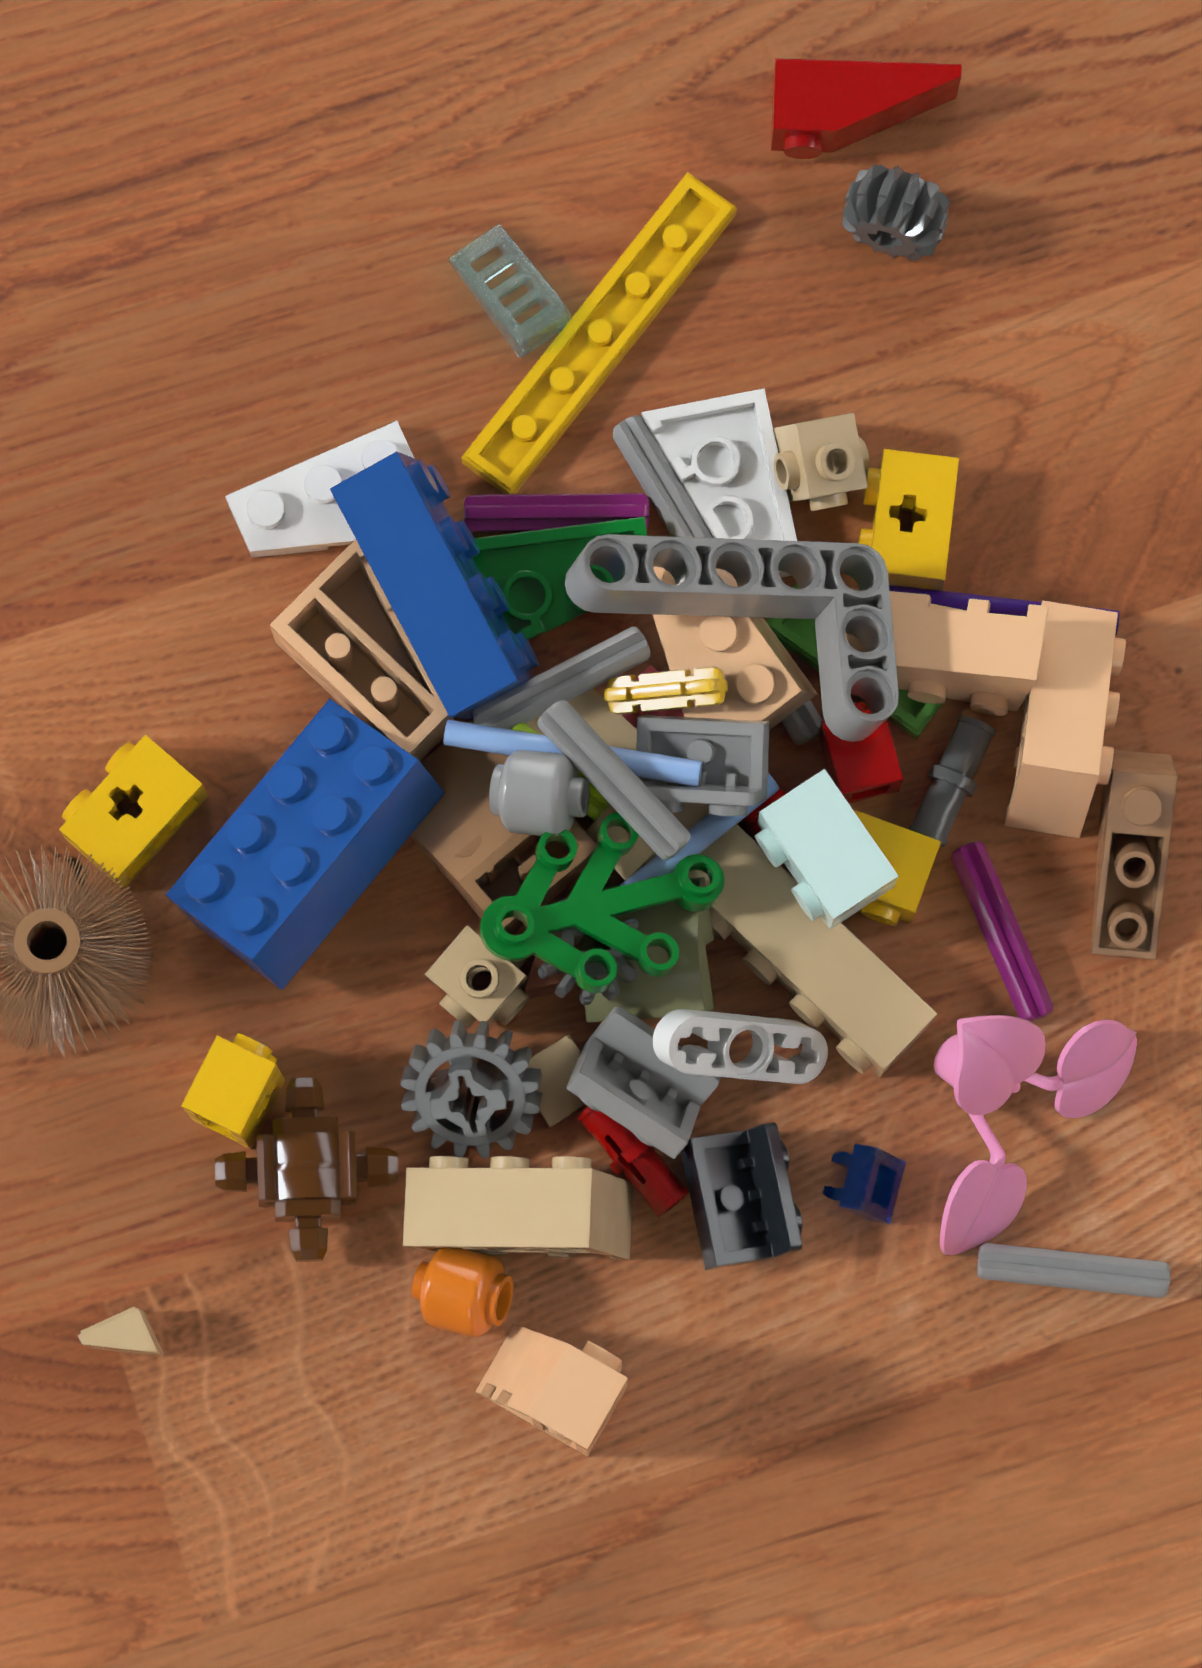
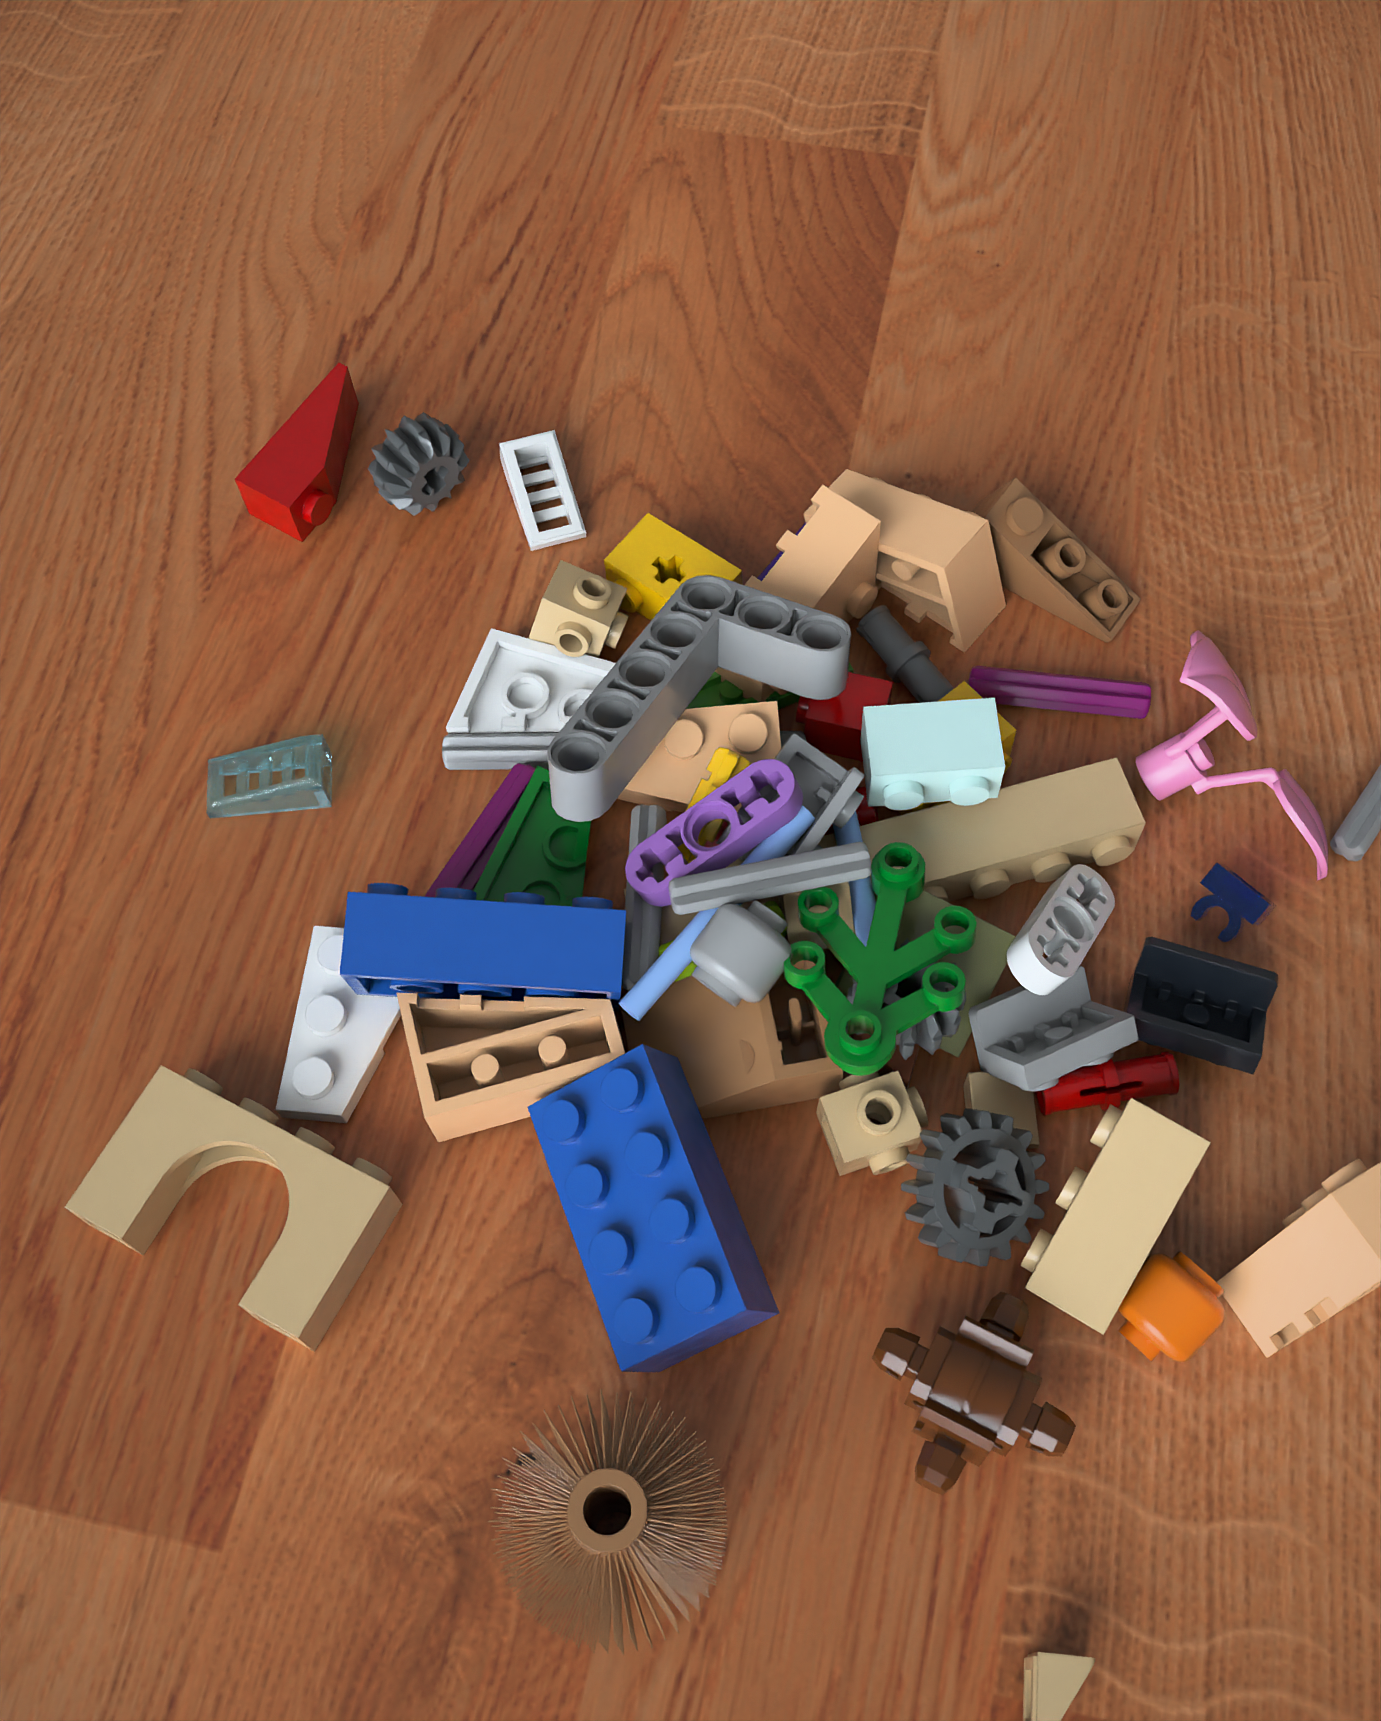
camera: 55 degrees left, 15 degrees down
yellow brick [59,734,208,890] -> none
yellow brick [181,1033,286,1149] -> none
yellow tile [461,172,737,494] -> none
none -> tan arch [65,1065,403,1352]
none -> white slope [499,430,586,551]
none -> medium lavender beam [625,759,803,907]

